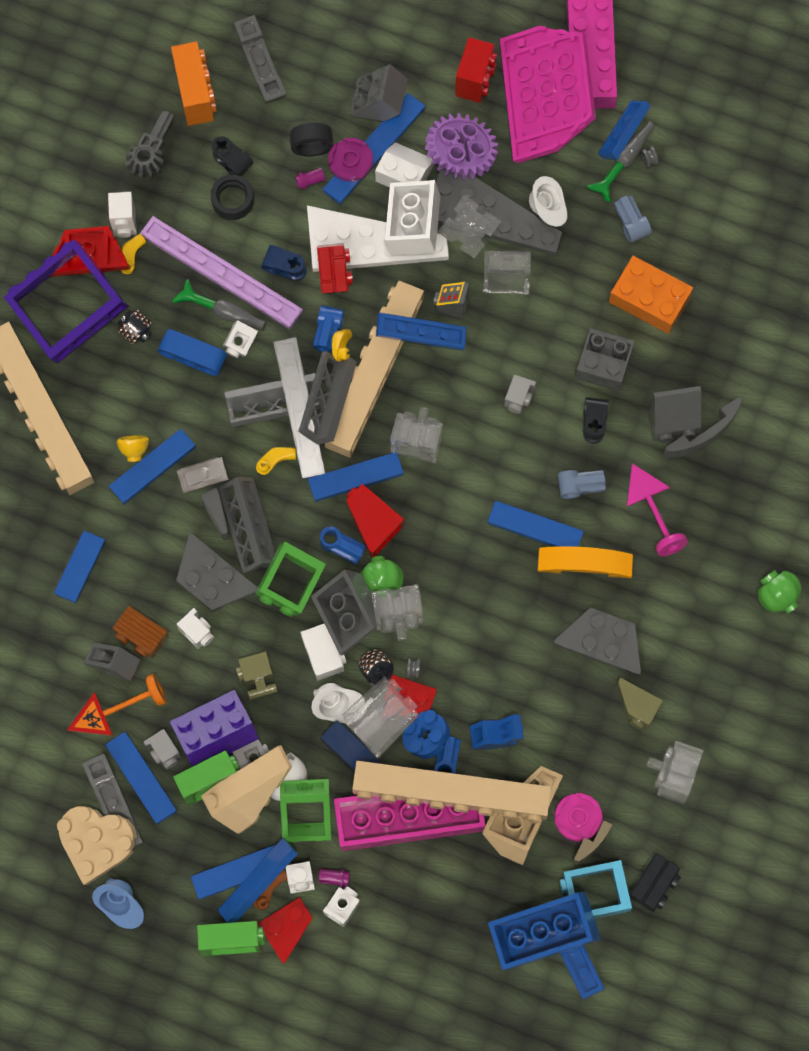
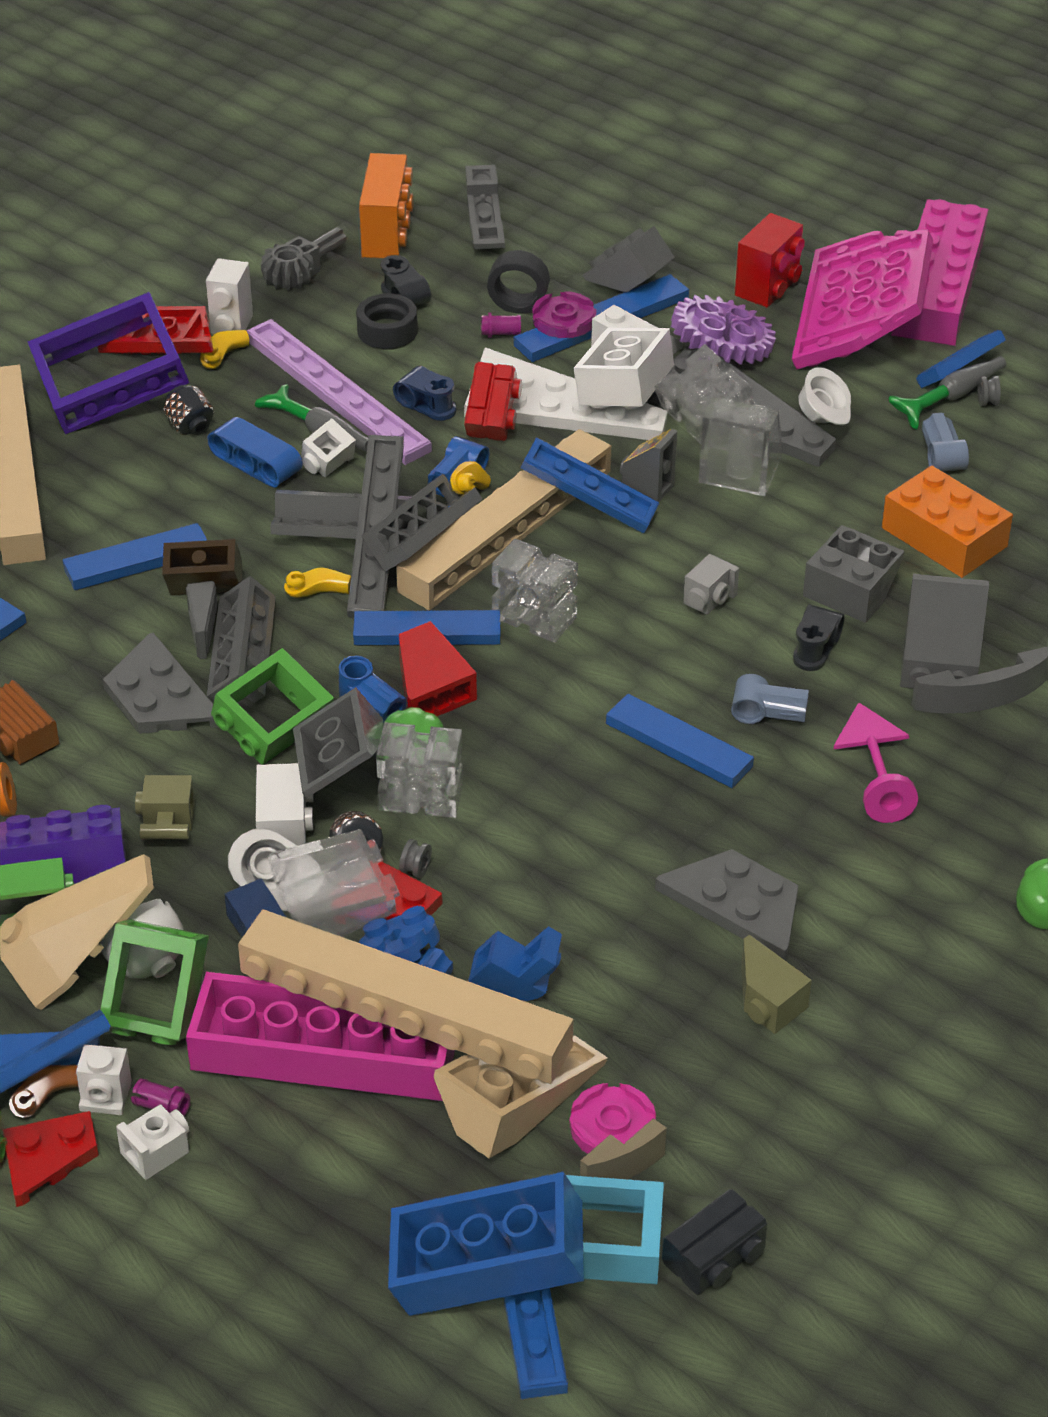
camera: 15 degrees right, 30 degrees down
yellow brick [117,435,149,462] -> none
white brick [177,608,214,649] -> none
light orange slope [538,547,633,578] -> none
clear brick [647,741,704,804] -> none

